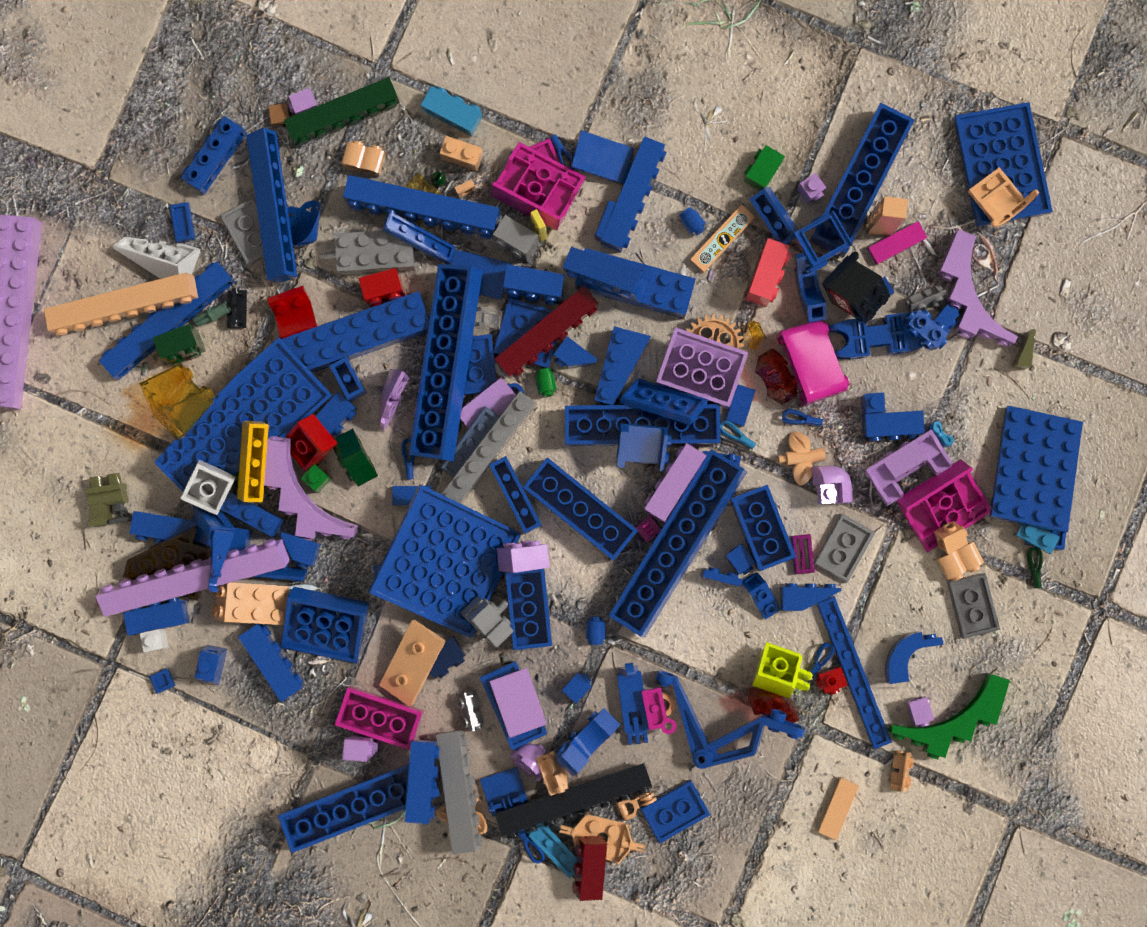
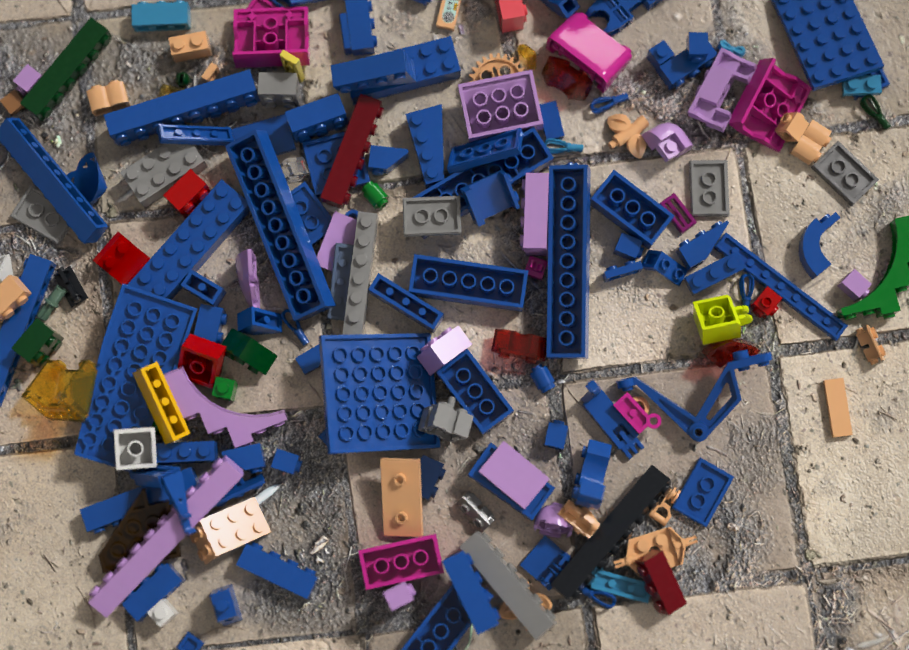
camera: 30 degrees left, 5 degrees down
olive hips [86,473,132,527] -> none
blue slope [281,587,369,664] -> none
none -> blue slope [237,306,282,335]
none -> blue brick [271,449,303,475]
none -> light grey tile [402,196,462,237]
none -> clear red brick [491,329,547,364]
none -> blue brick [684,251,746,296]
none -> blue brick [686,32,708,63]

